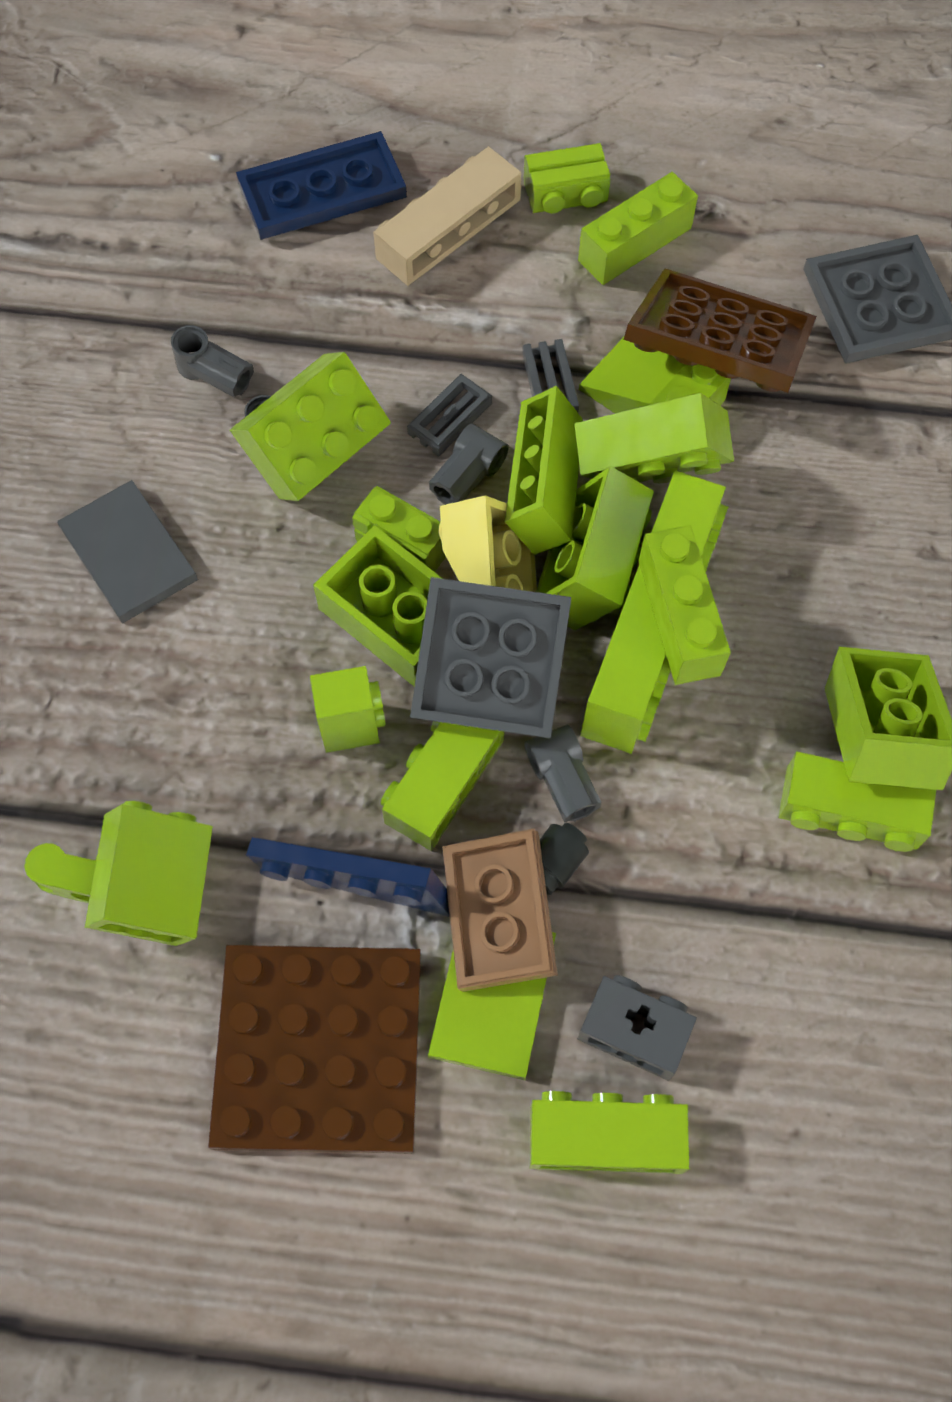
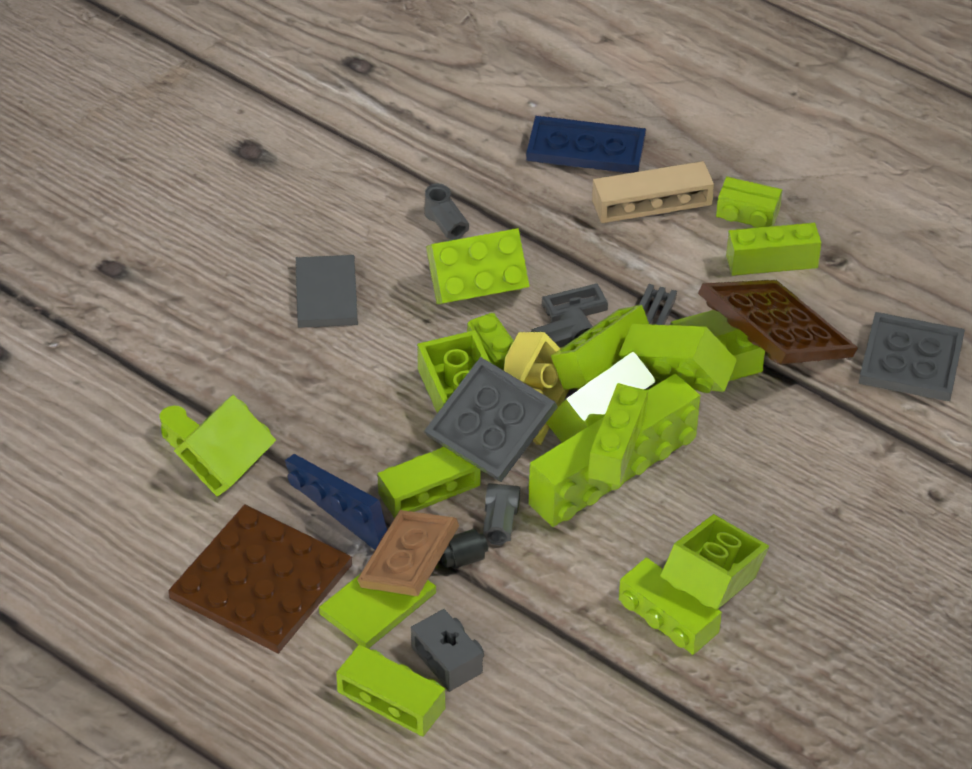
camera: 30 degrees right, 20 degrees down
lime brick [310,666,386,753] -> none

